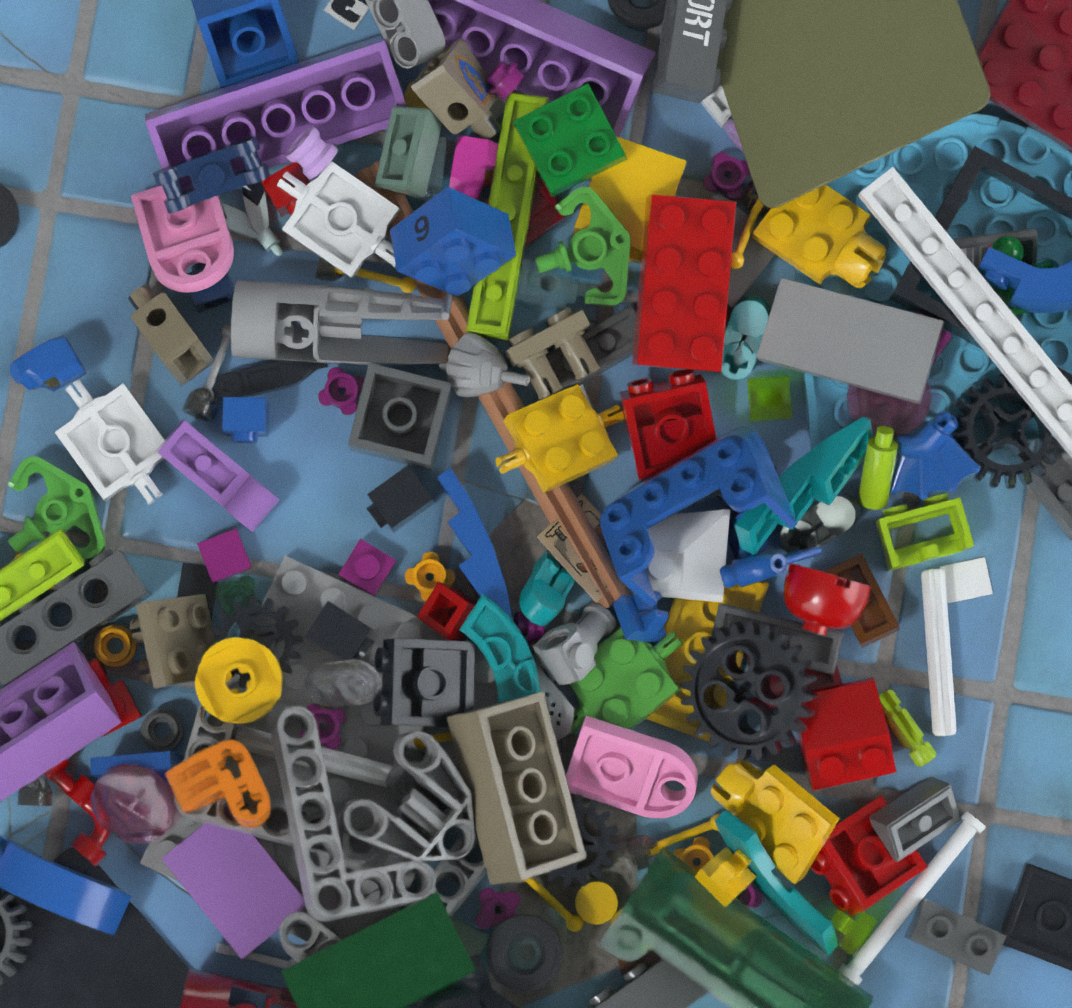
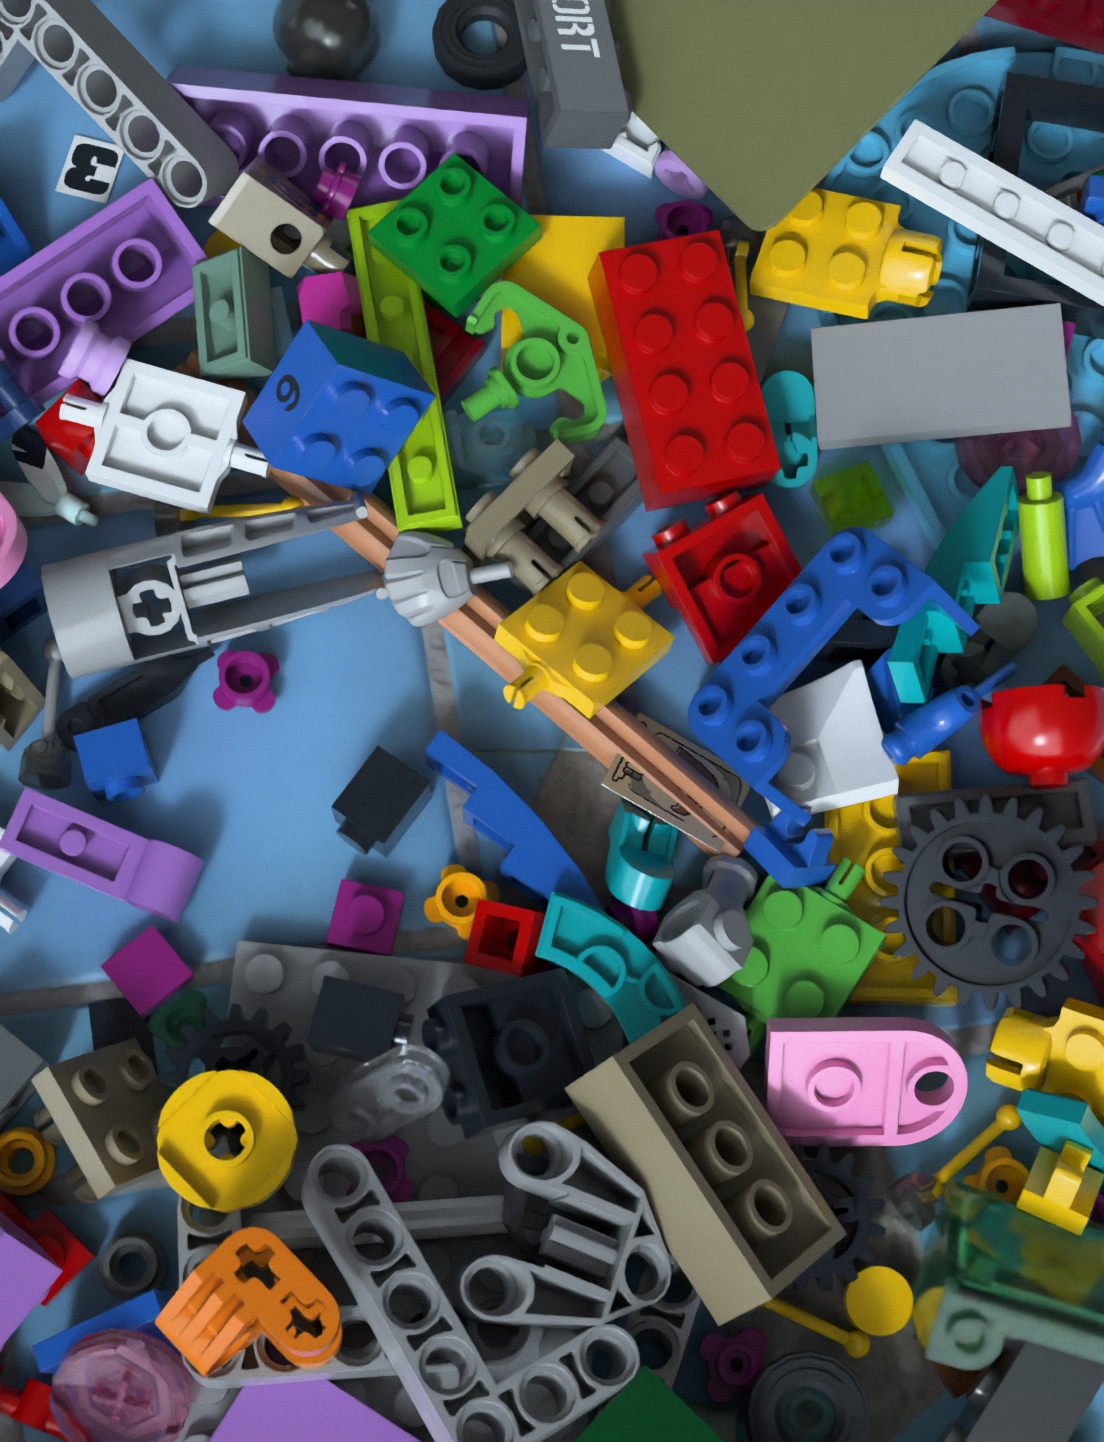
camera: 25 degrees left, 10 degrees down
dark grey brick [348,363,453,471] -> none

